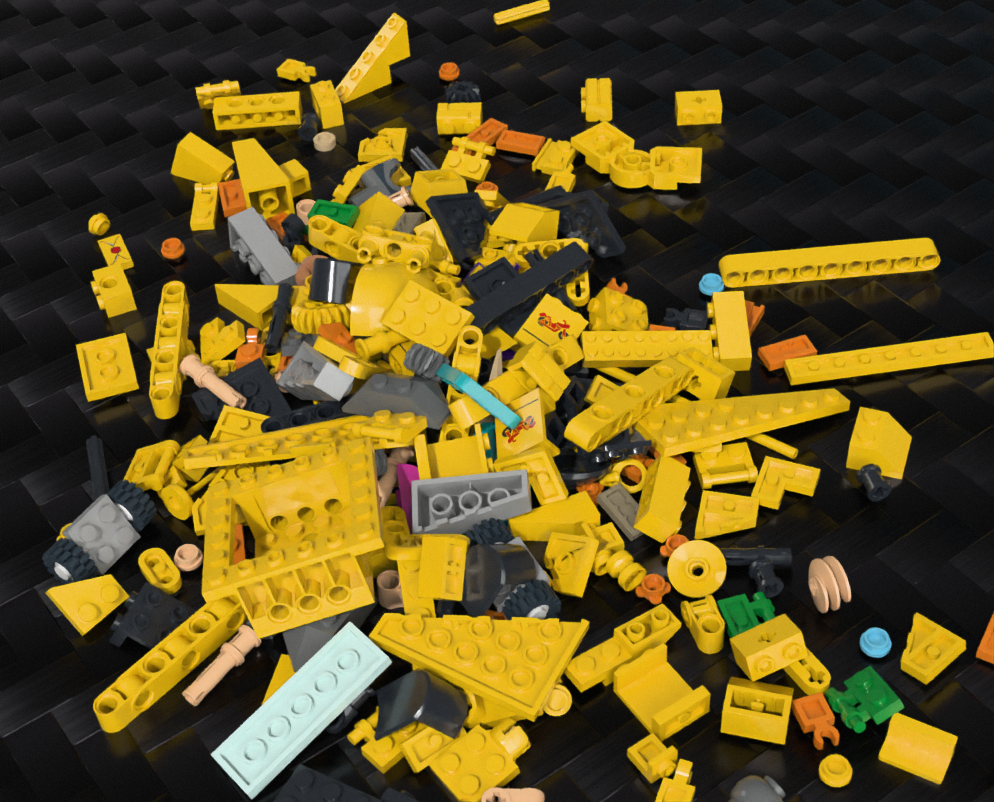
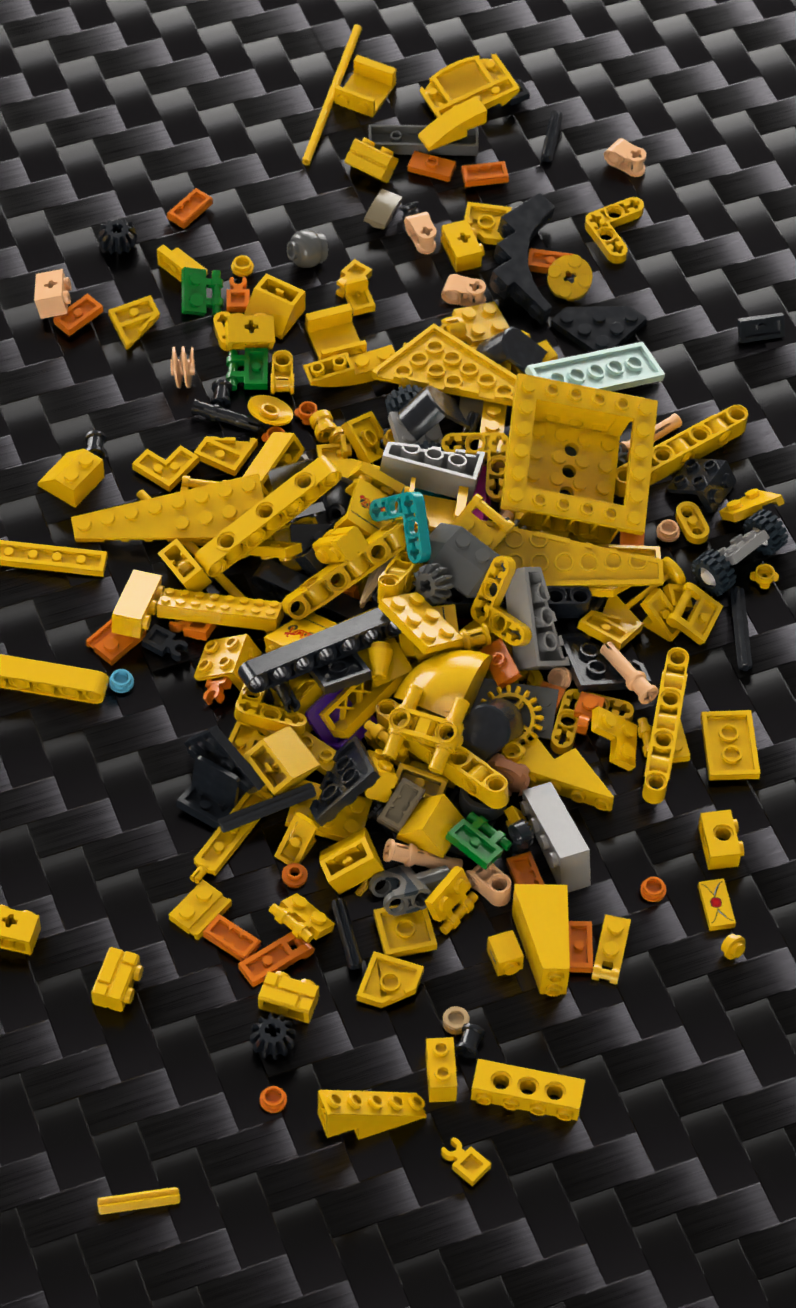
camera: 170 degrees left, 10 degrees up
yellow slope [171,132,235,185] -> none
yellow plate [195,80,241,109] -> none
black pin [264,283,294,353] -> none
yellow hinge [417,537,467,601] -> none
yellow plate [571,121,702,190] -> none
orange plate [758,335,817,371] -> none
medium azure plate [860,627,891,657] -> none

